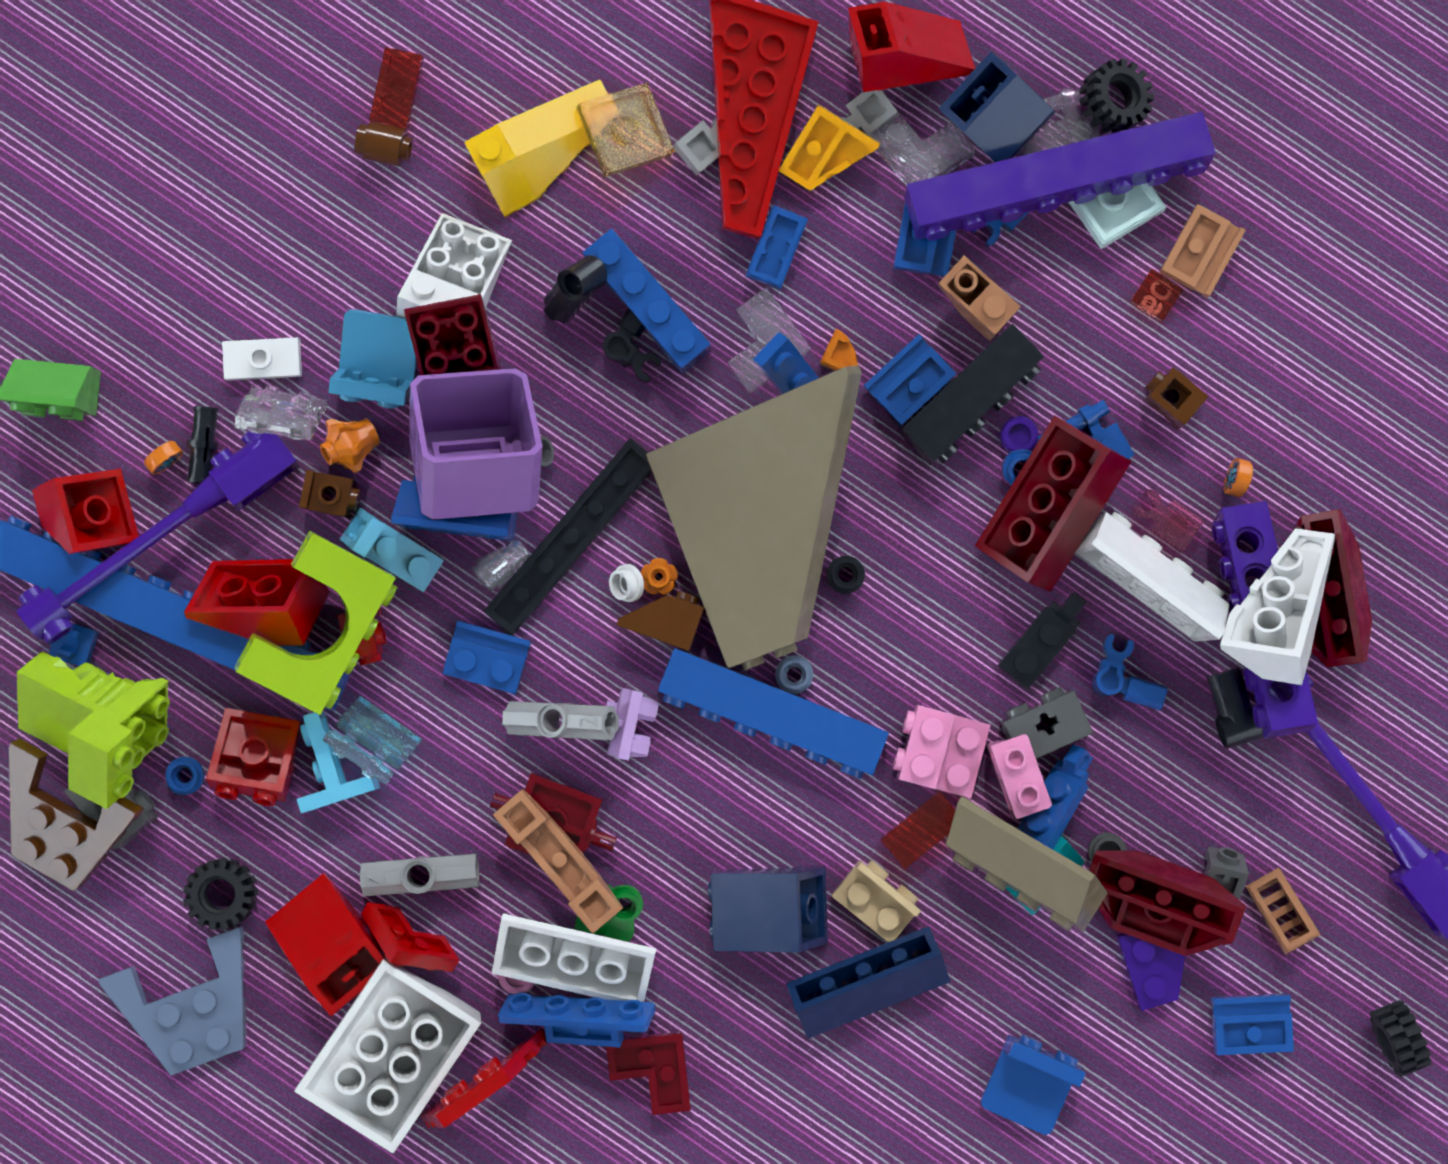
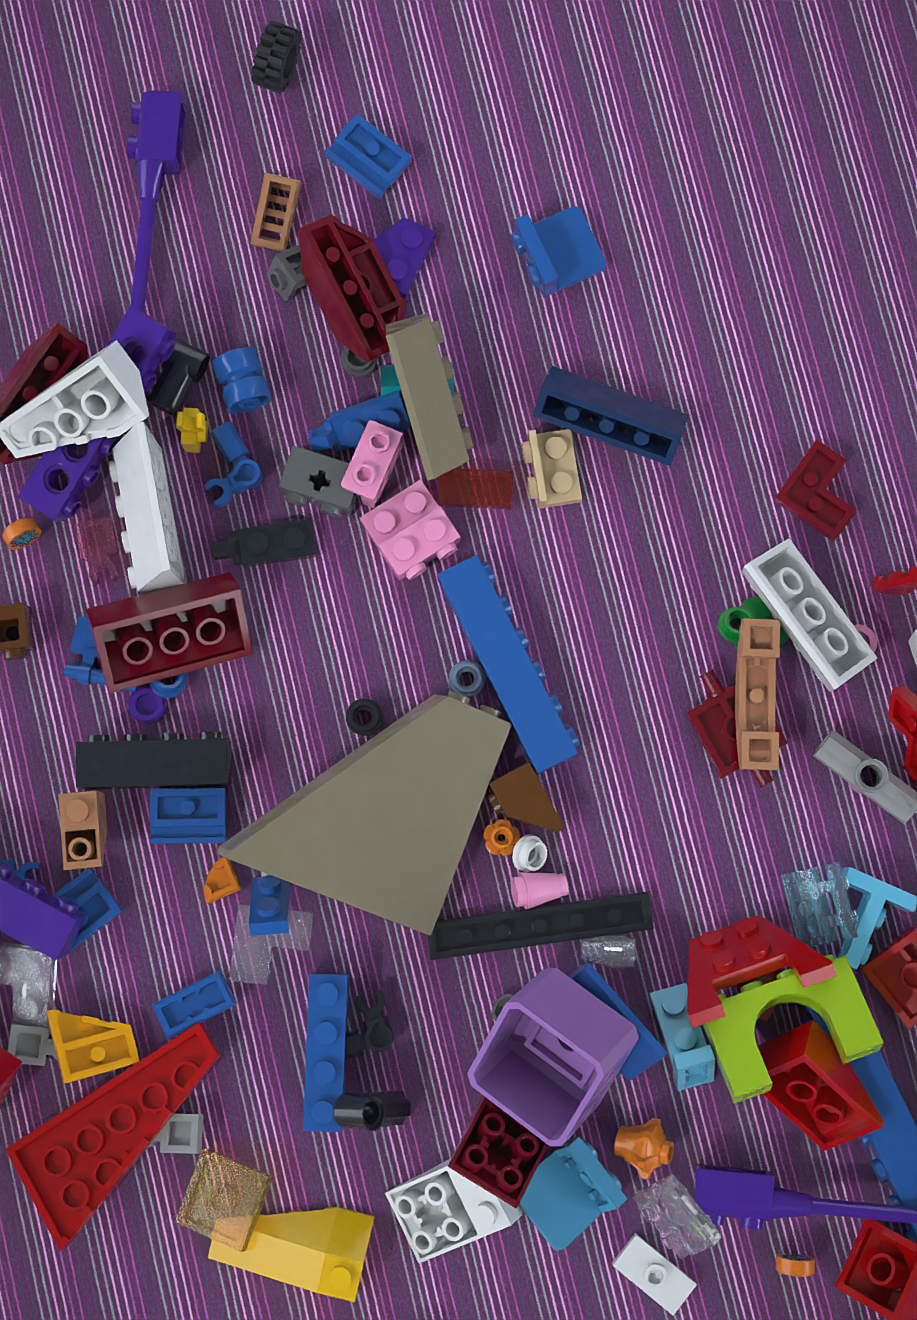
camera: 135 degrees left, 5 degrees down
black pin [186,406,219,484] -> none
reddish brown brick [299,470,361,519] -> none
blue plate [442,621,532,694] -> none
blue bracket [498,993,656,1047] -> none
light grey piece [502,701,619,740] -> none
lavender hips [606,688,659,761] -> none
dark blue slope [708,867,828,953] -> none
none -> yellow plate [176,408,208,453]
none -> blue wheel [212,347,272,414]
none -> bright pink cone [511,872,568,910]
none -> red wing [687,915,836,1028]

